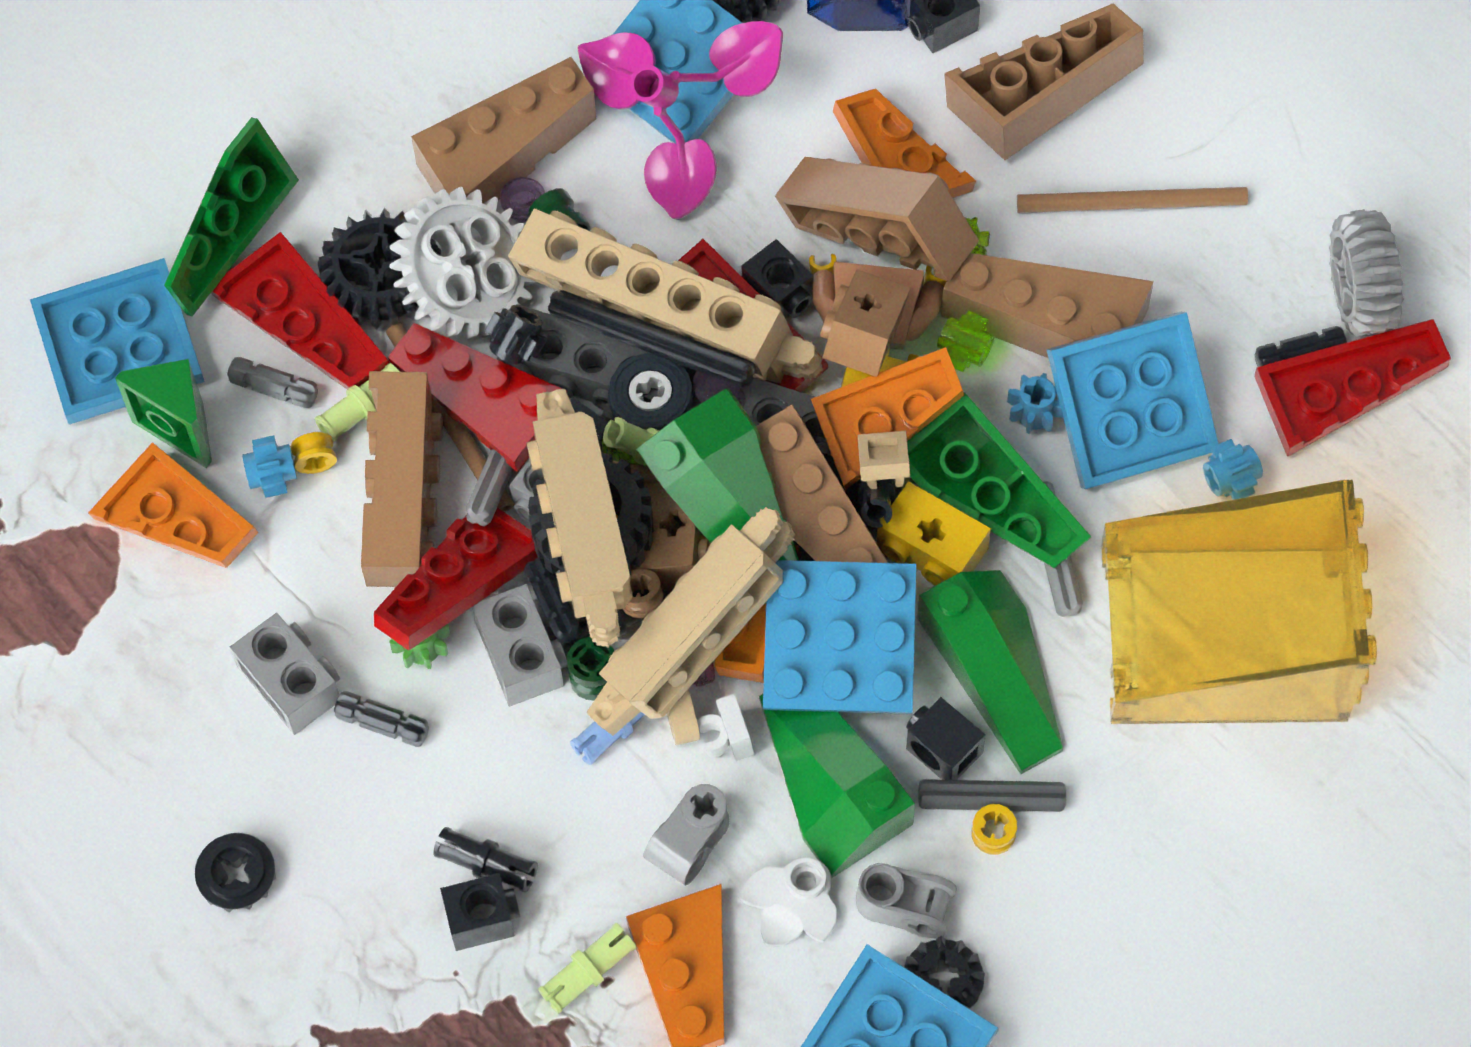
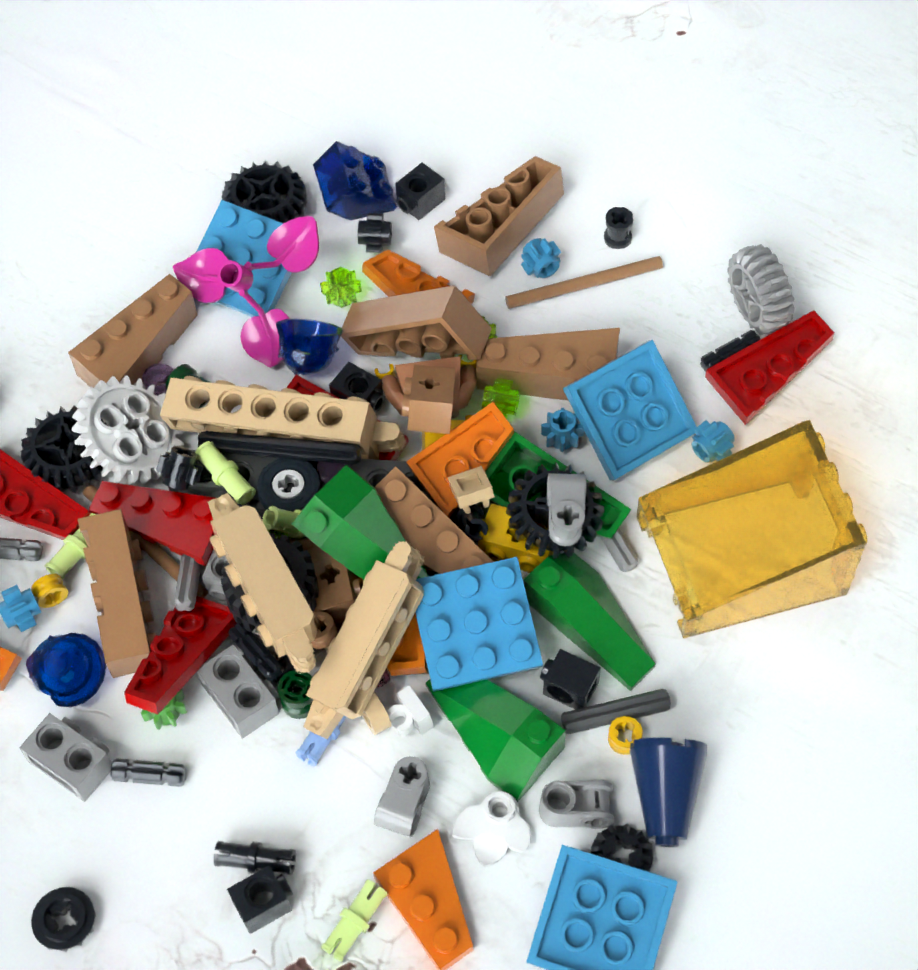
camera: 15 degrees left, 5 degrees down
none -> clear blue helmet [26,633,107,707]
none -> yellowish green pin [195,441,256,505]
none -> clear blue helmet [276,319,344,375]
none -> clear neon green gear [320,266,362,308]
none -> black gear [357,213,392,253]
none -> black gear [506,462,605,559]
none -> dark azure gear [521,238,561,278]
none -> light grey piece [547,473,586,547]
none -> black bush [603,207,633,249]
none -> dark blue cone [630,737,707,847]

